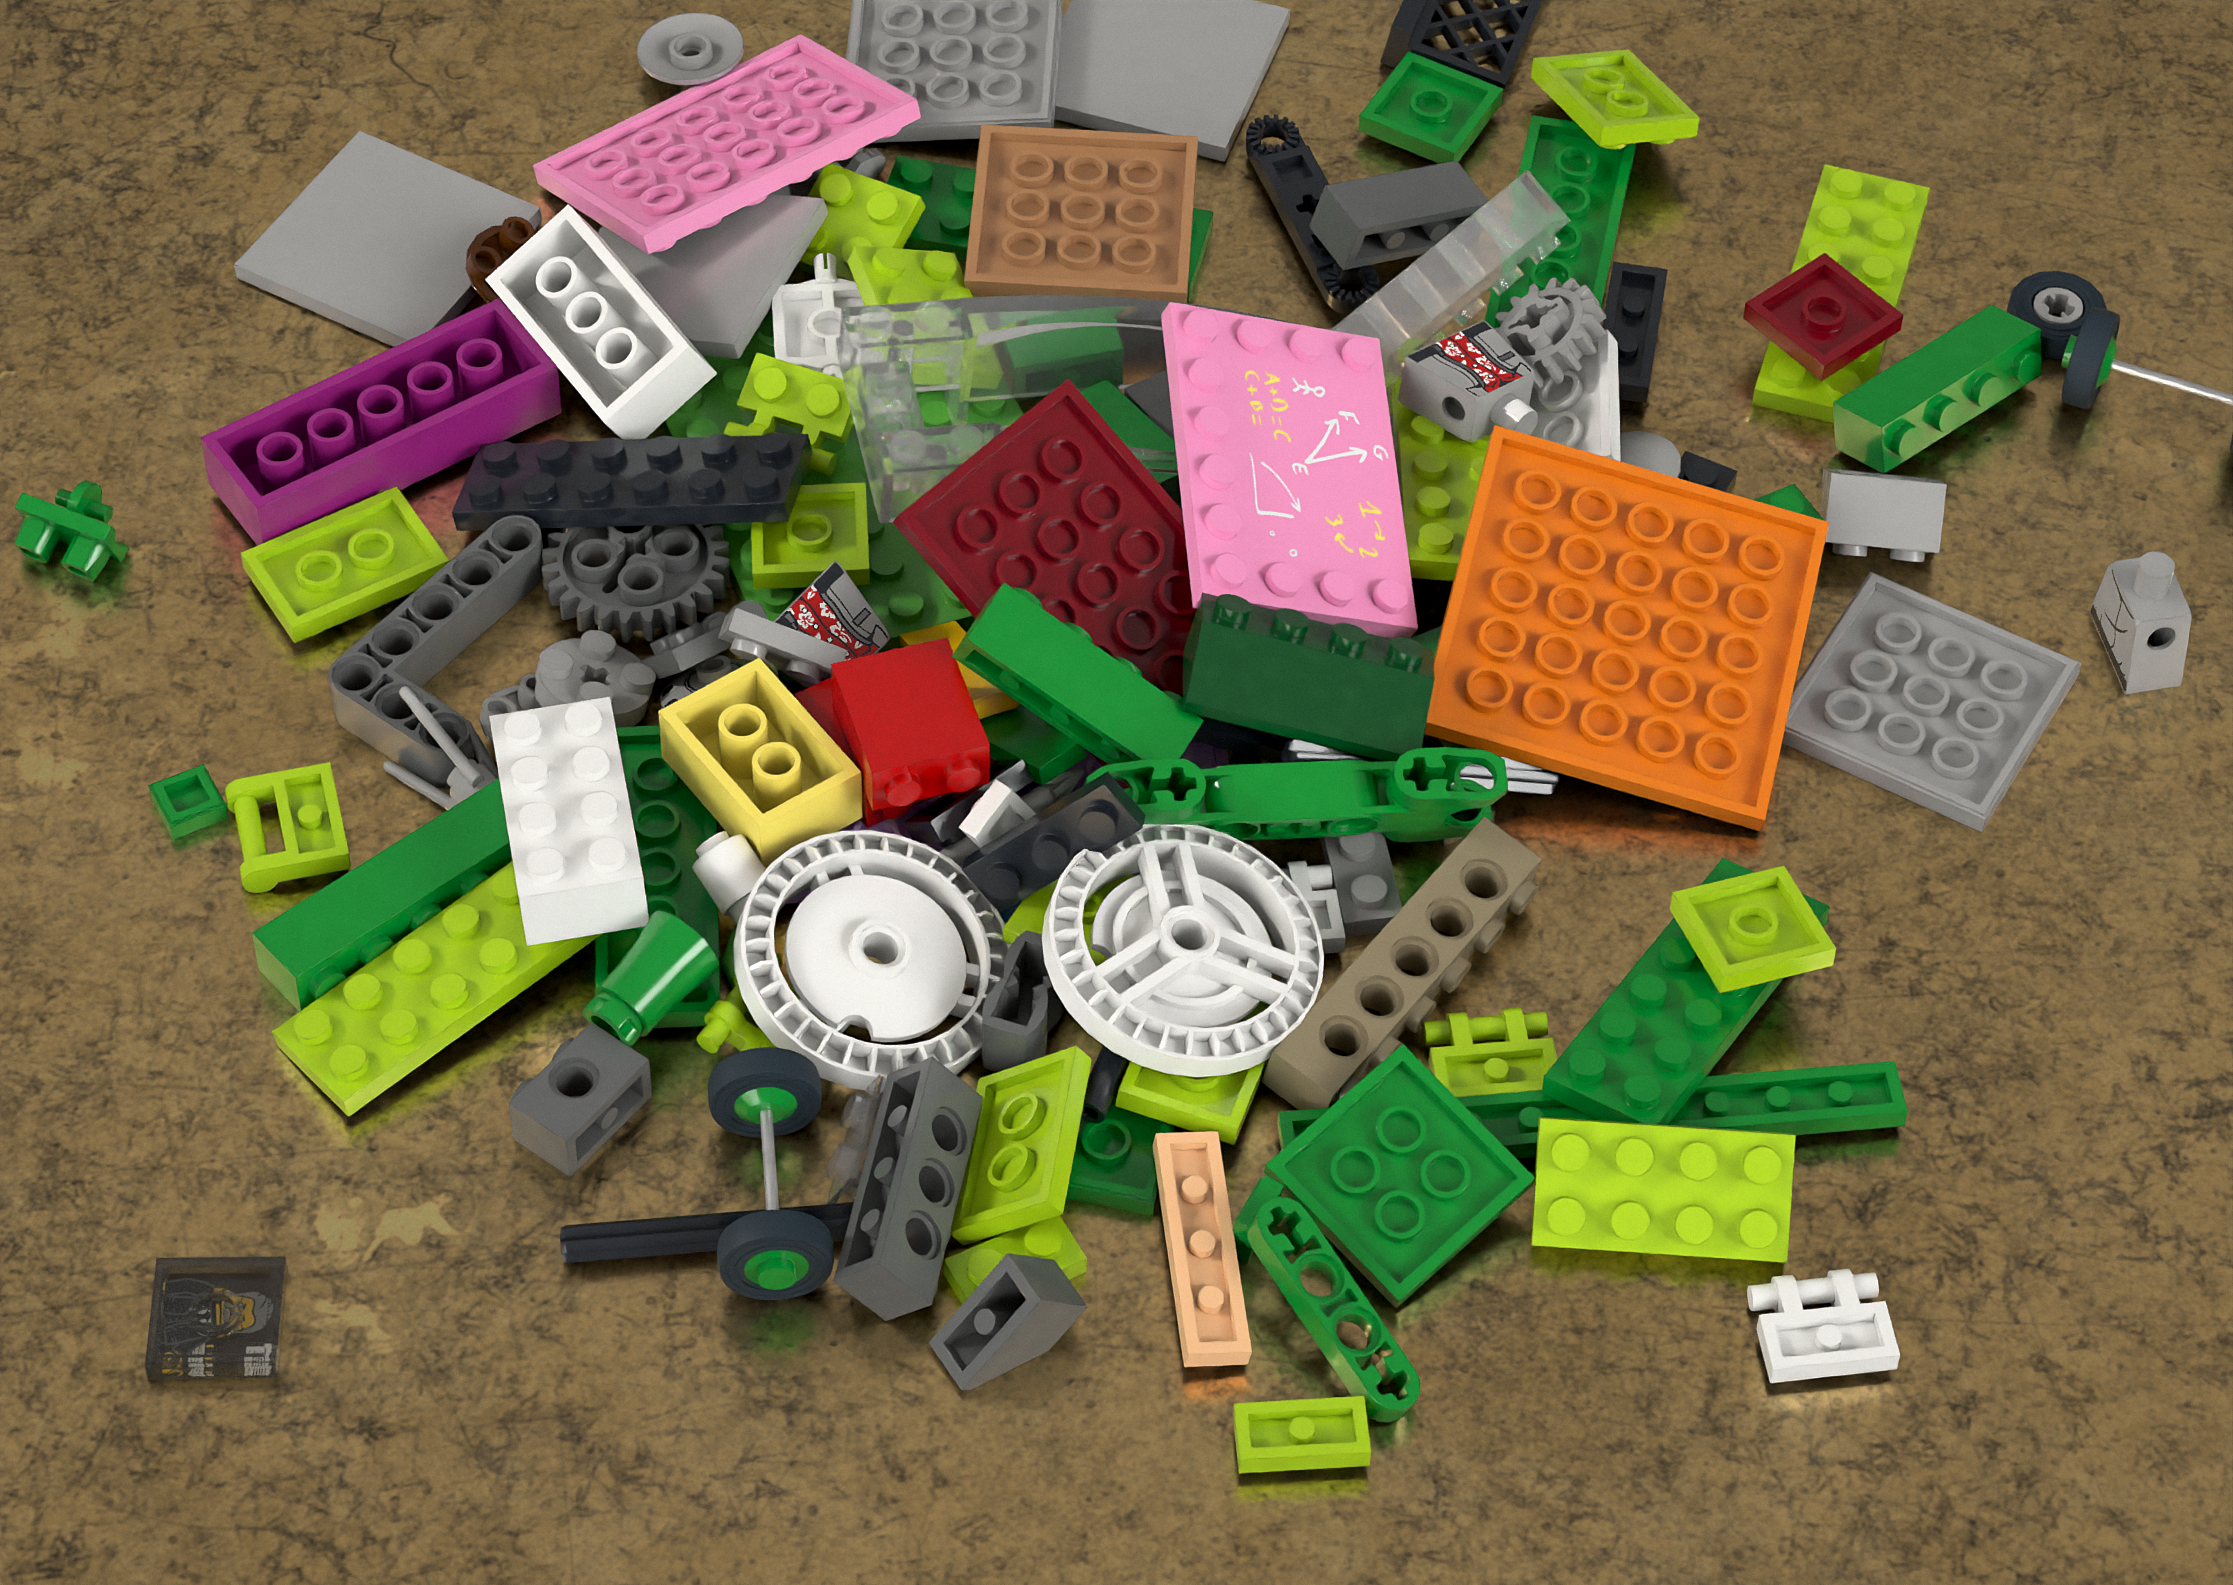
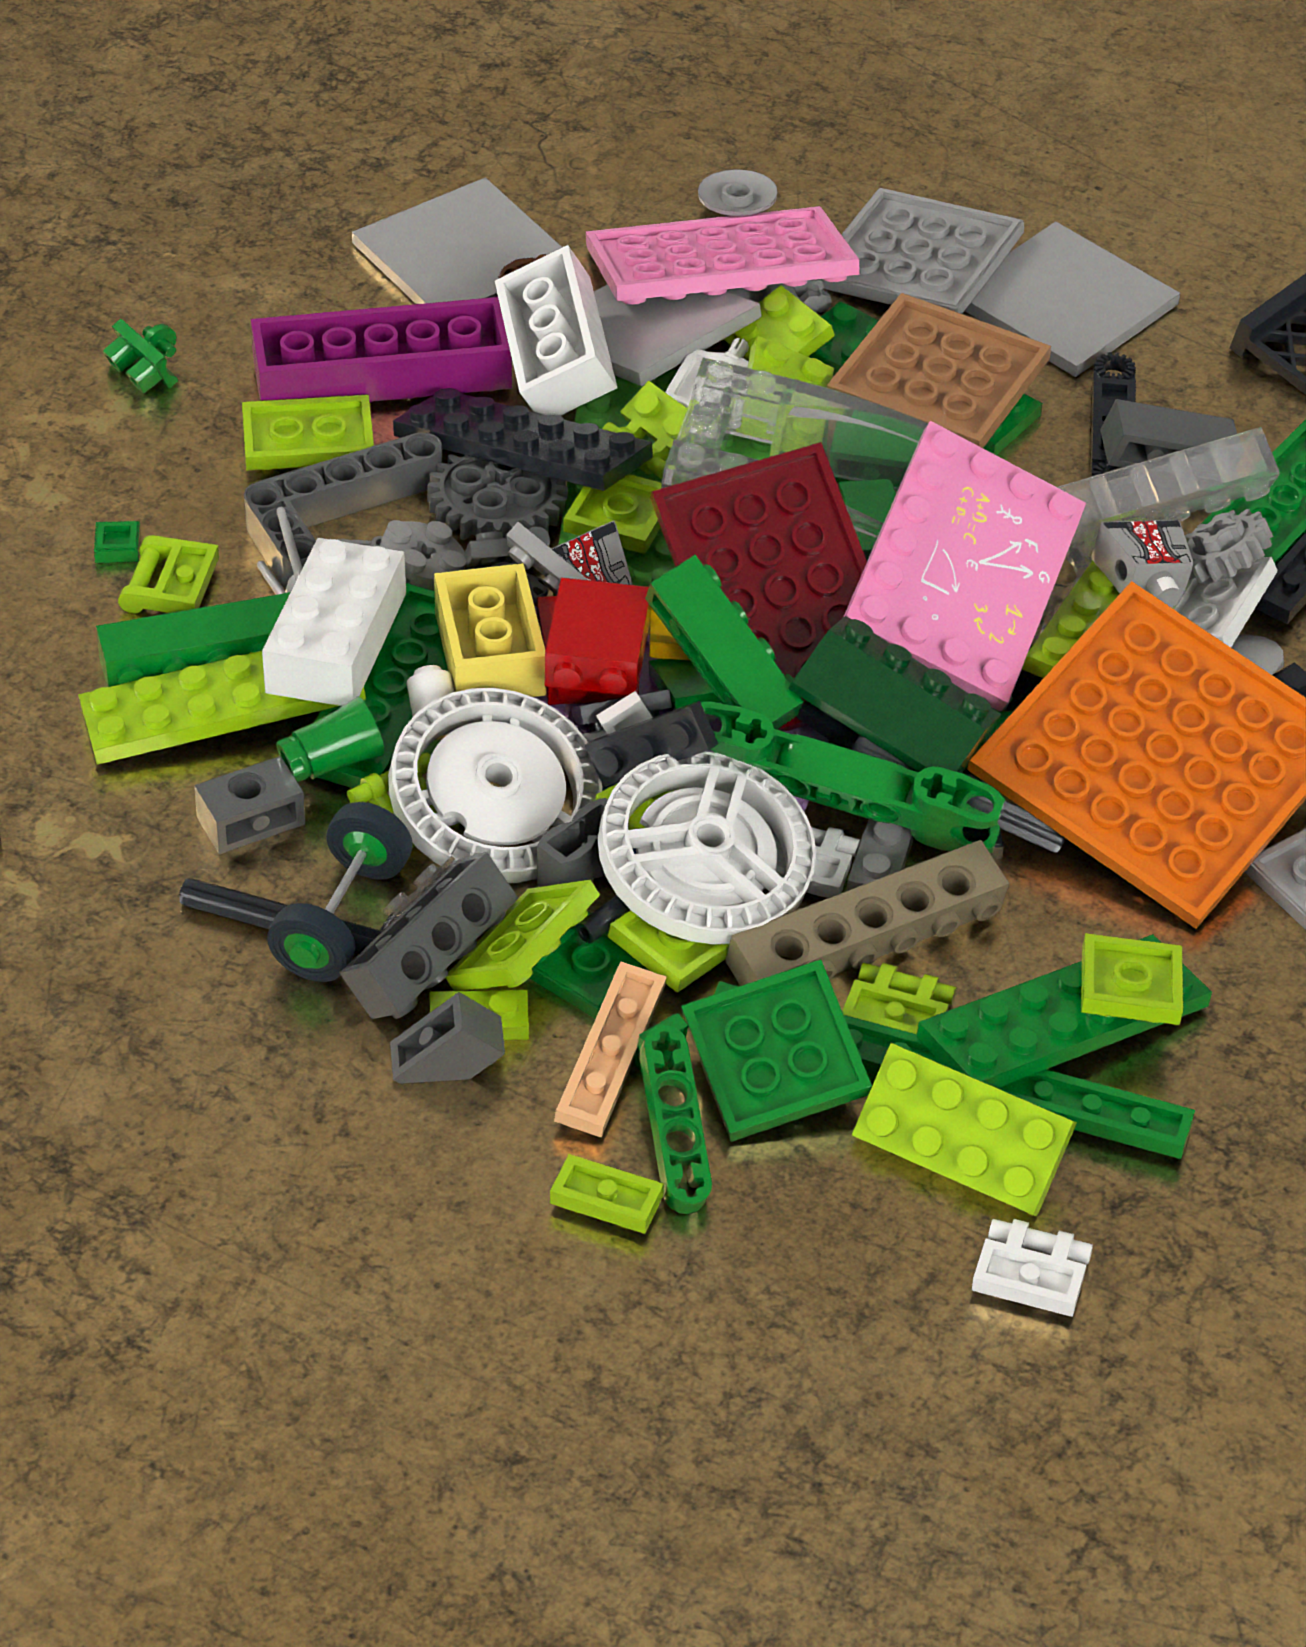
camera: 25 degrees right, 5 degrees down
green plate [1358,51,1503,164] -> none

